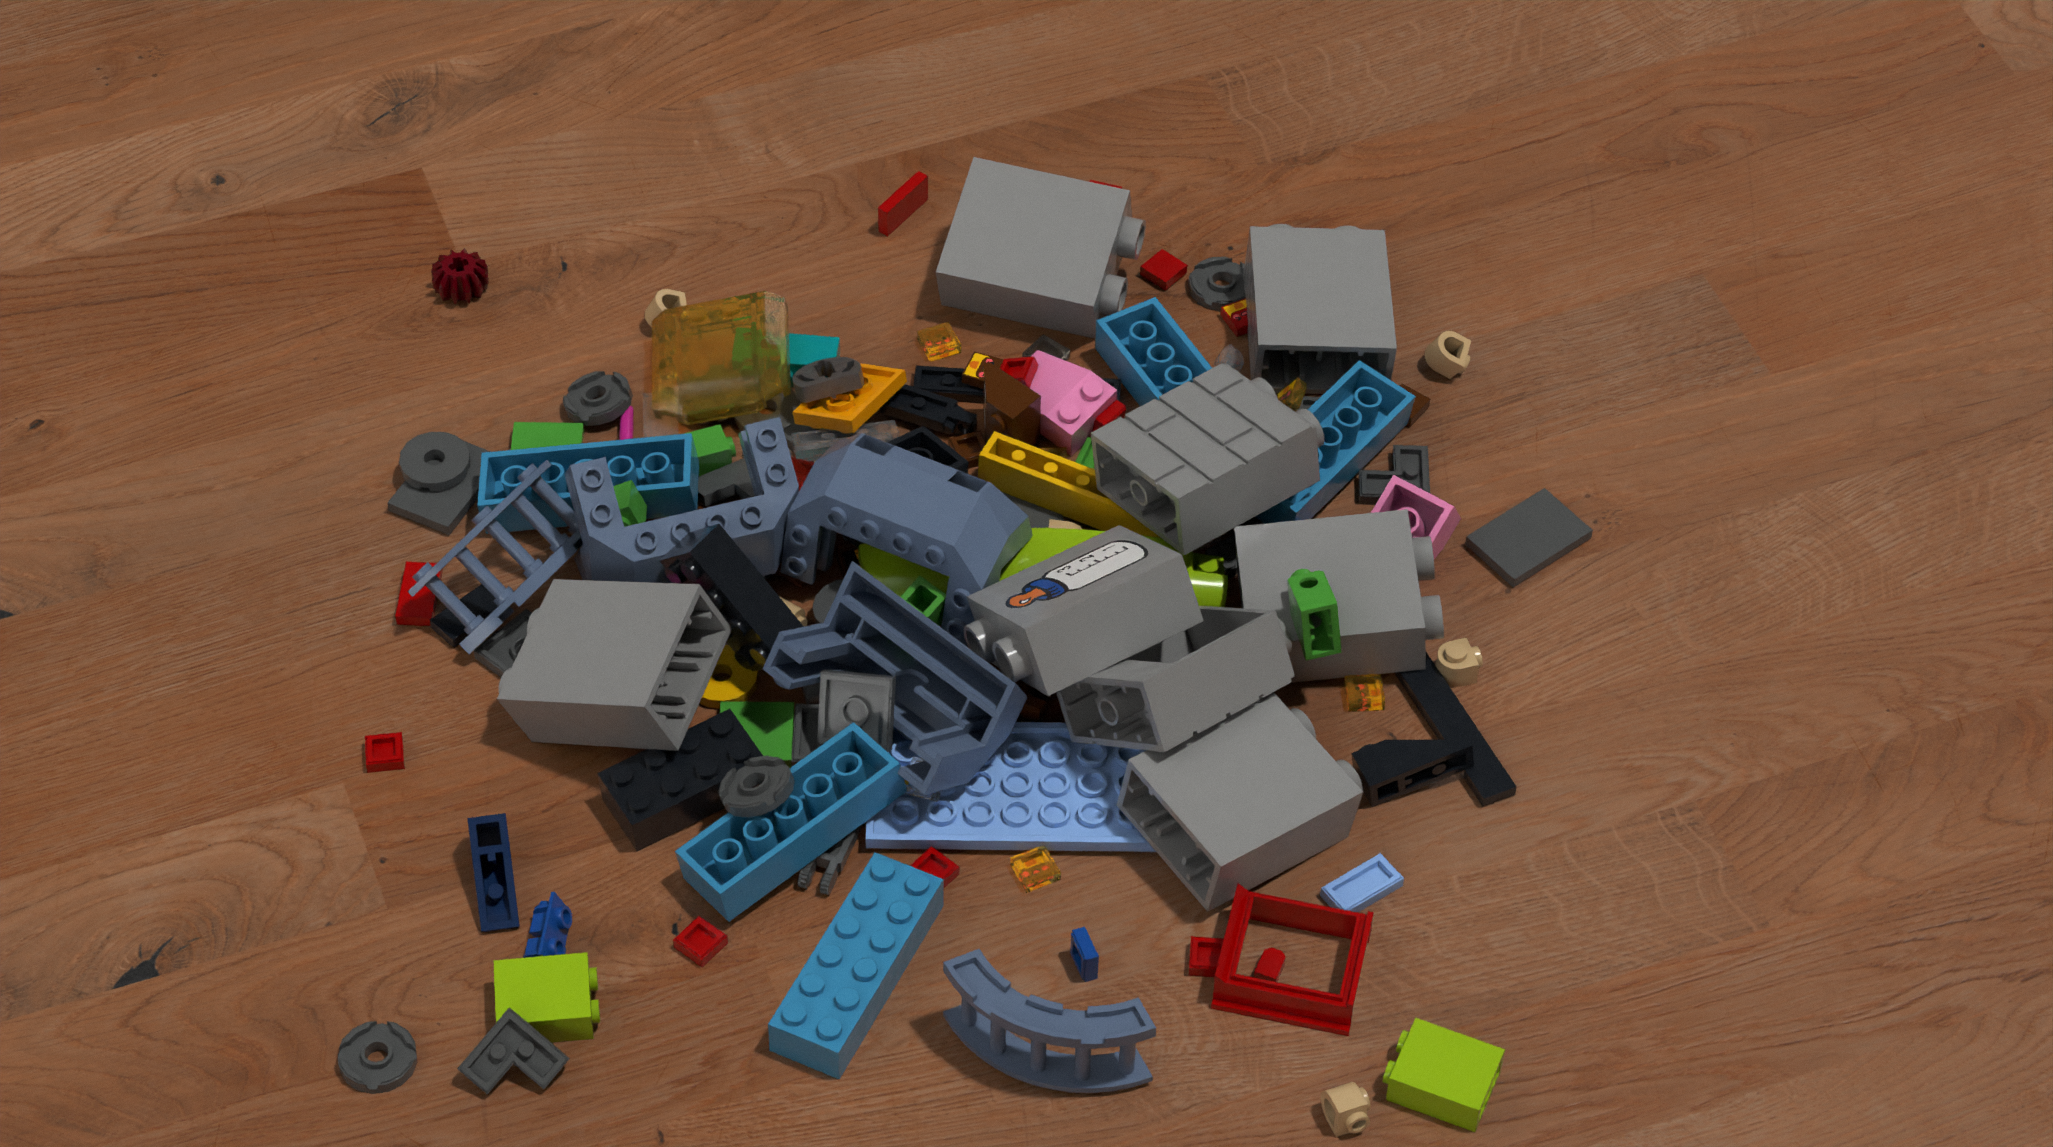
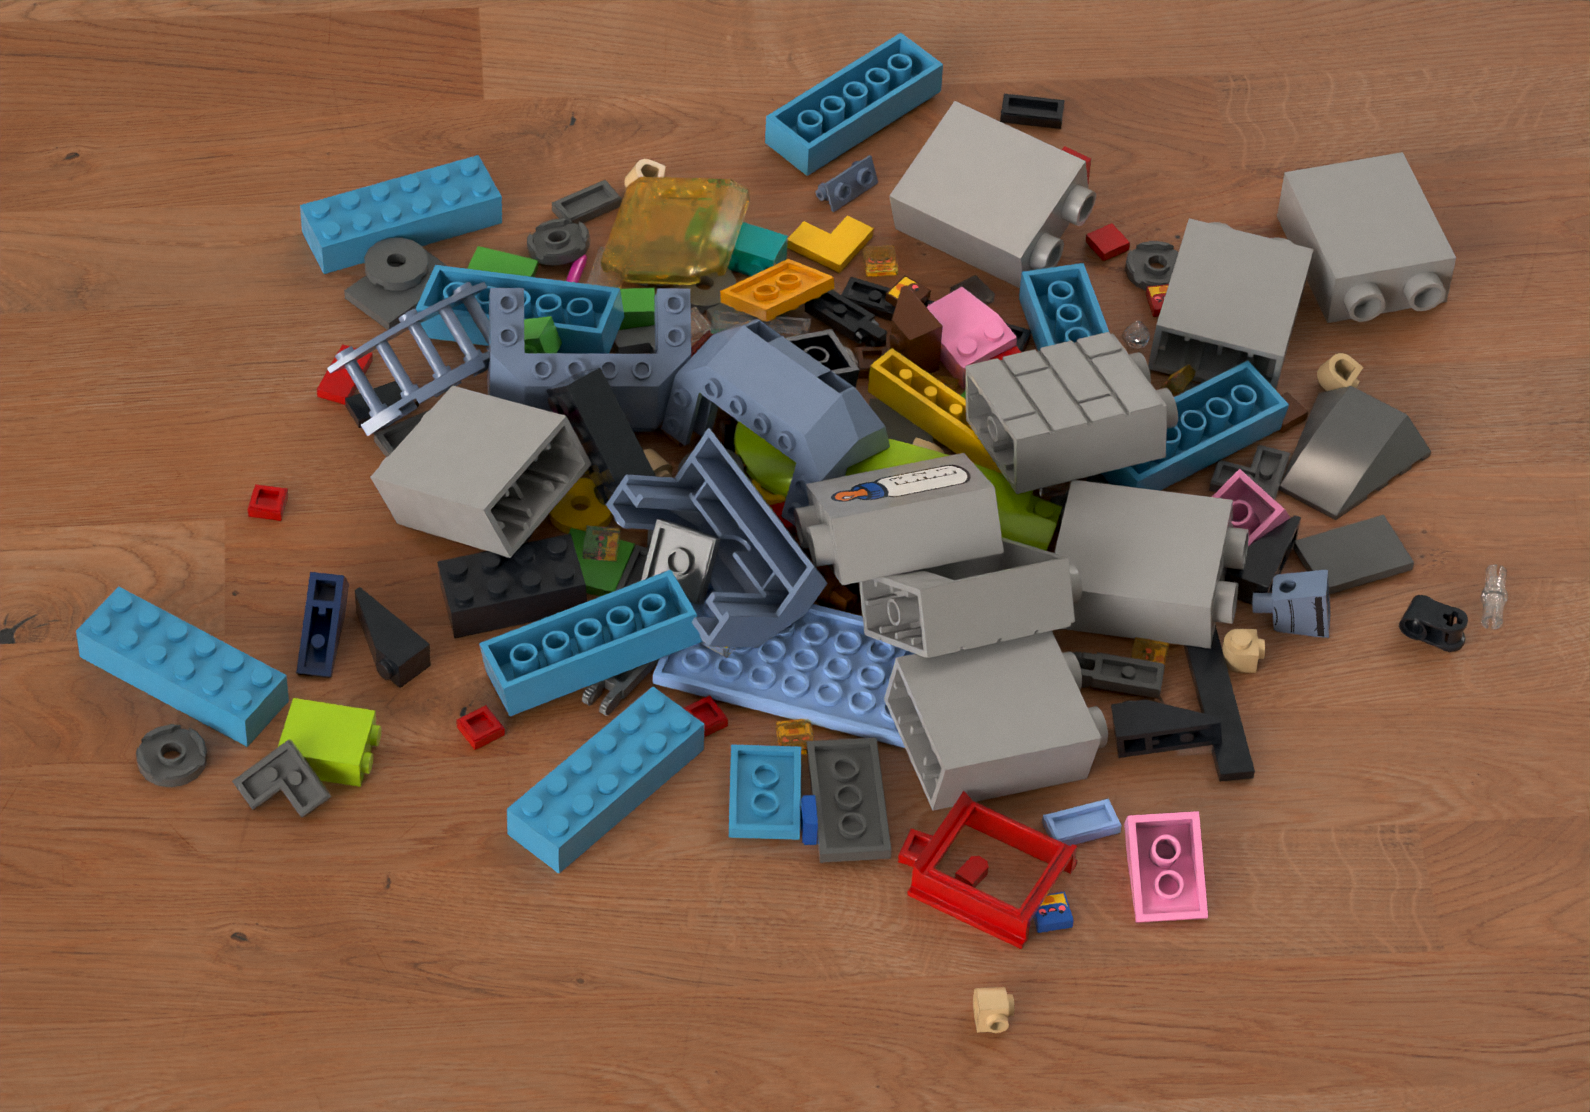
camera: 15 degrees right, 0 degrees up
dark red gear [431,248,489,305] -> none
blue hinge [523,891,572,958] -> none
dark grey tile [718,756,795,818] -> none
flat silver piece [792,357,864,403] -> none
red tile [878,171,928,237] -> none
bright green brick [900,575,946,626] -> none
sand blue fence [943,949,1156,1093] -> none
red tile [1000,356,1039,388] -> none
bright green torso [1287,569,1342,661] -> none
lime brick [1382,1018,1505,1132] -> none
none -> dark azure brick [76,586,289,747]
none -> dark azure brick [300,155,502,274]
none -> black slope [355,587,431,688]
none -> dark grey tile [552,180,622,225]
none -> clear tile [583,526,620,562]
none -> dark azure plate [728,744,801,840]
none -> dark azure brick [765,33,943,176]
none -> yellow tile [787,215,874,273]
none -> dark grey plate [806,738,891,863]
none -> sand blue hinge [815,155,878,212]
none -> black tile [1000,93,1065,129]
none -> blue tile [1033,891,1074,933]
none -> dark grey hinge [1072,651,1165,699]
none -> bright pink slope [1124,811,1208,923]
none -> black slope [1225,515,1301,605]
none -> sand blue torso [1252,570,1331,638]
none -> light grey brick [1277,152,1456,323]
none -> dark grey wedge [1279,386,1431,520]
none -> black piece [1399,595,1468,652]
none -> clear pin [1481,565,1508,630]

